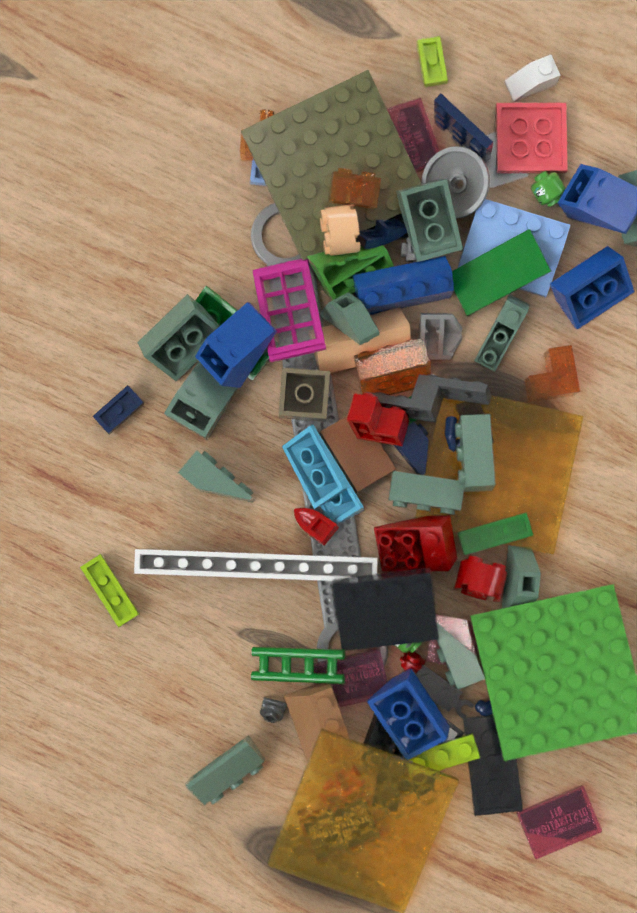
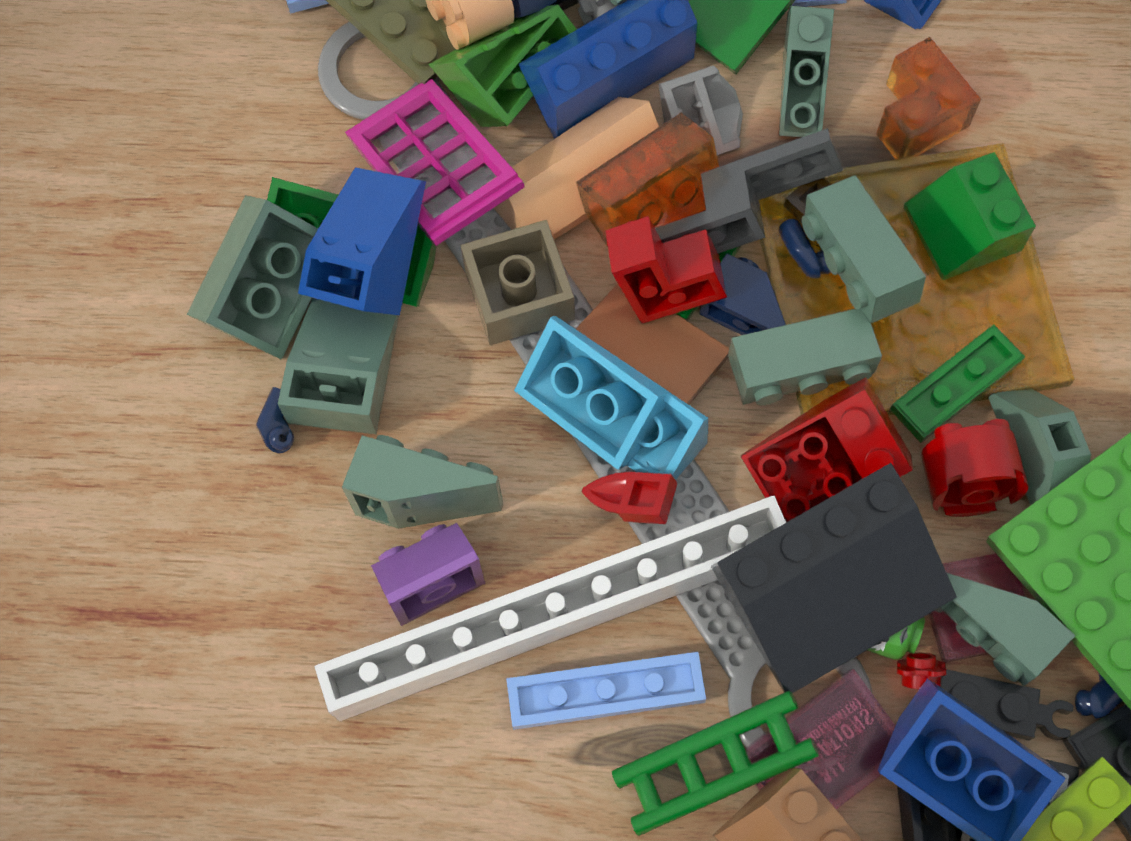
camera: 20 degrees left, 15 degrees down
lime plate [80,554,140,628] -> none
dark blue plate [93,385,145,435] -> none
sand green slope [320,292,380,345] -> none
none -> dark blue arm [256,387,294,453]
none -> medium lavender slope [371,523,485,626]
none -> light blue plate [506,652,706,730]
none -> green slope [903,152,1036,281]

